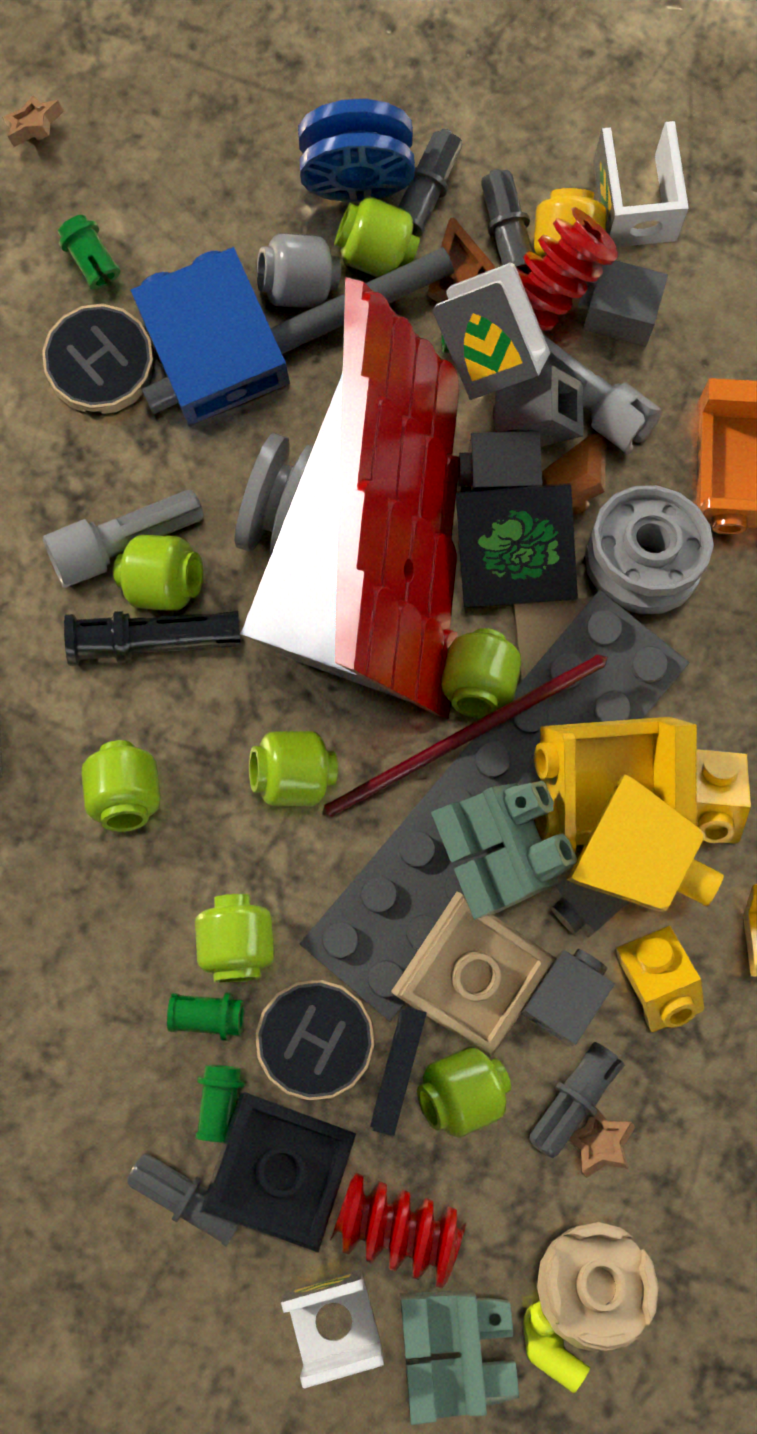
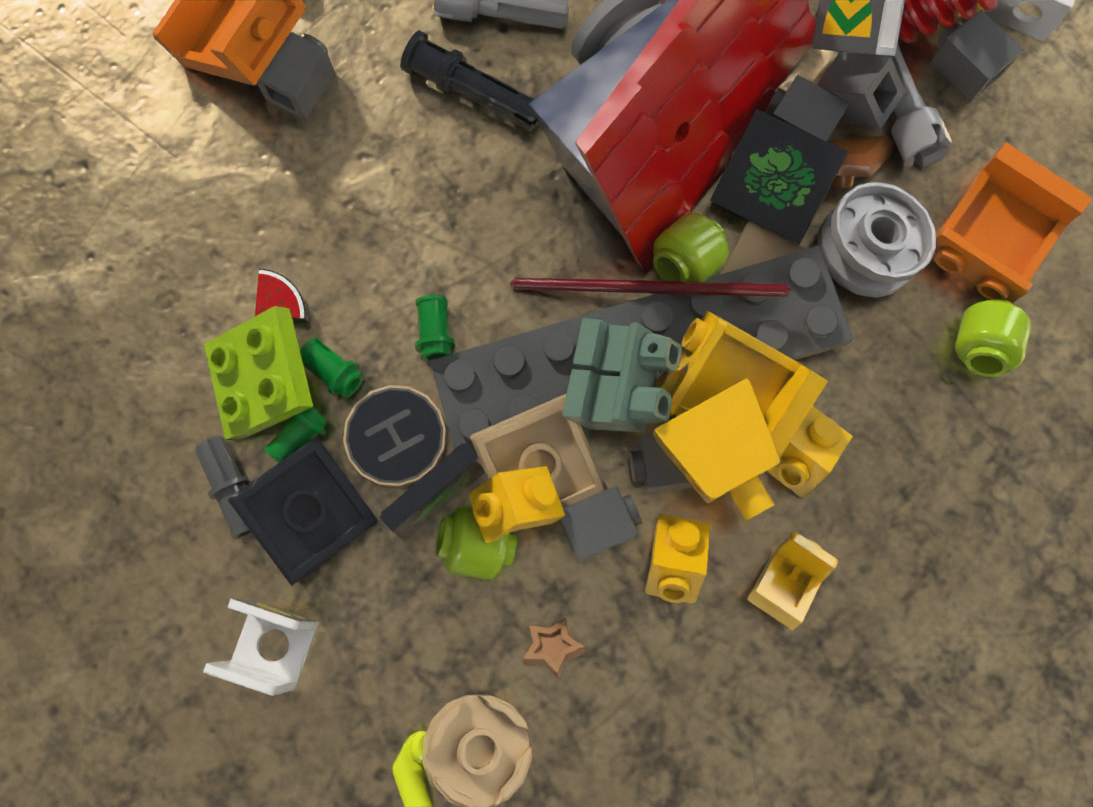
camera: 35 degrees right, 0 degrees up
lime head [81,740,161,832] -> none
lime head [113,535,203,611] -> none
lime head [195,894,275,983] -> none
lime head [249,731,338,806] -> none
red piece [330,1173,466,1289] -> none
sand green hips [400,1290,519,1425] -> none
dark grey axle [529,1042,625,1158] -> none
none -> lime plate [204,306,313,440]
none -> red tile [255,269,309,323]
none -> green pin [415,294,456,362]
none -> yellow bracket [469,466,566,543]

